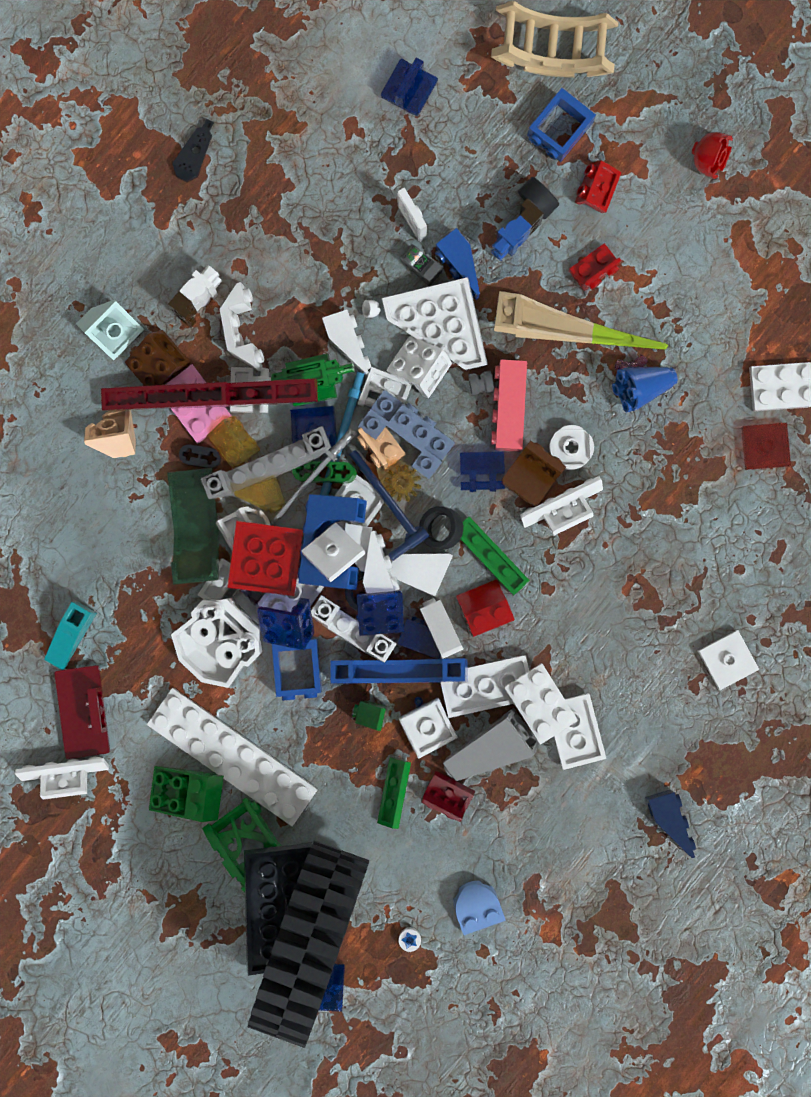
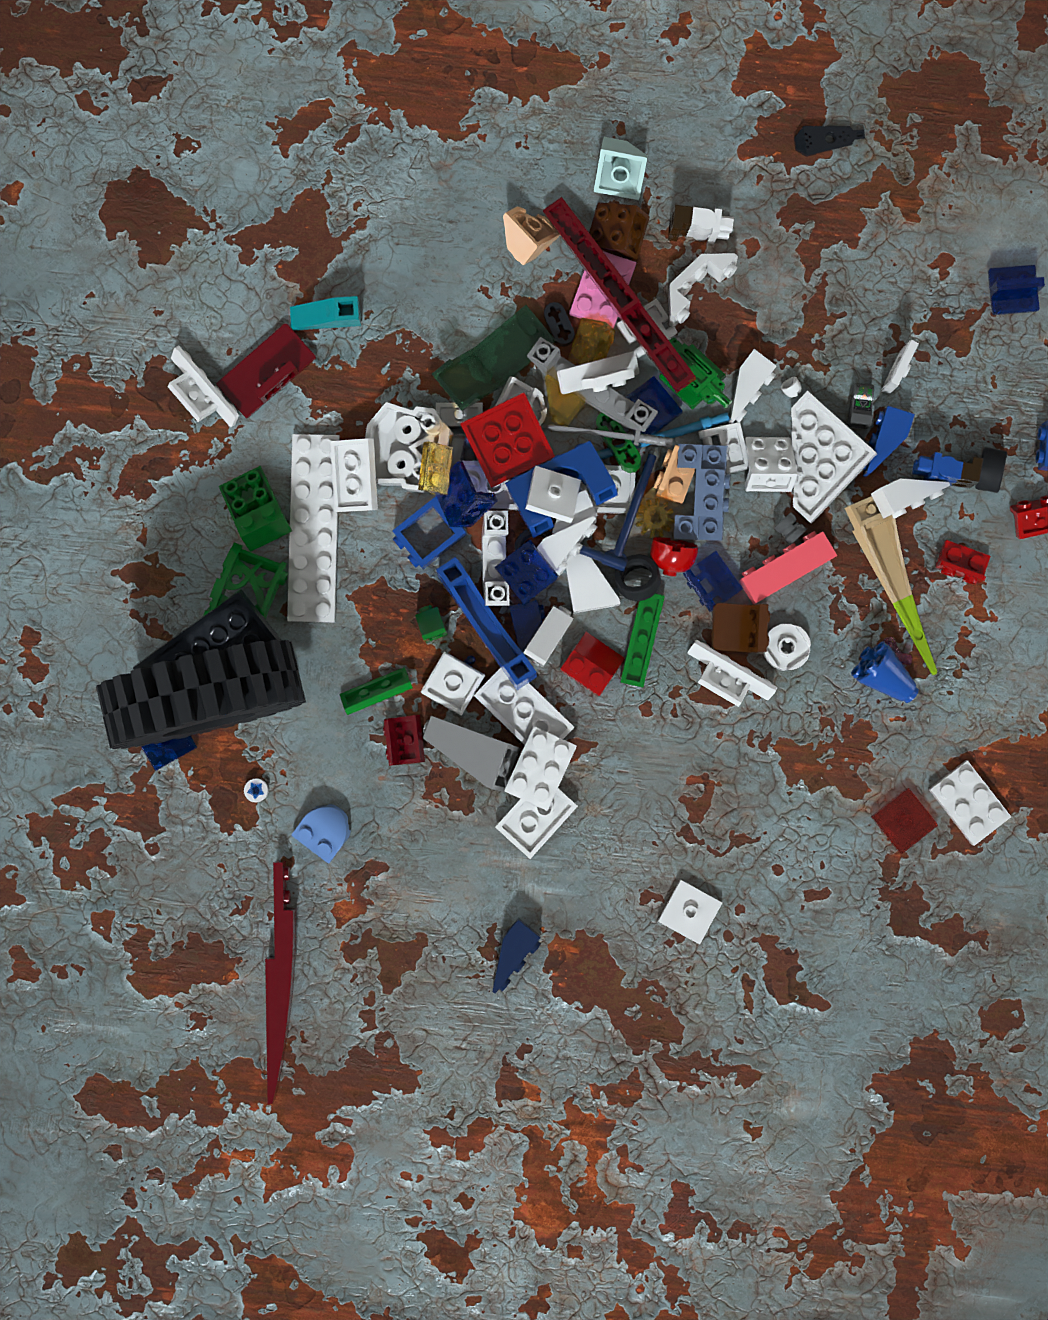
camera: 50 degrees right, 0 degrees up
none -> dark red slope [265,861,296,1104]
none -> white plate [330,438,378,512]
none -> clear yellow bracket [418,442,453,495]
none -> white bracket [557,351,639,394]
none -> red cylinder [650,537,698,576]
none -> white slope [871,478,950,519]

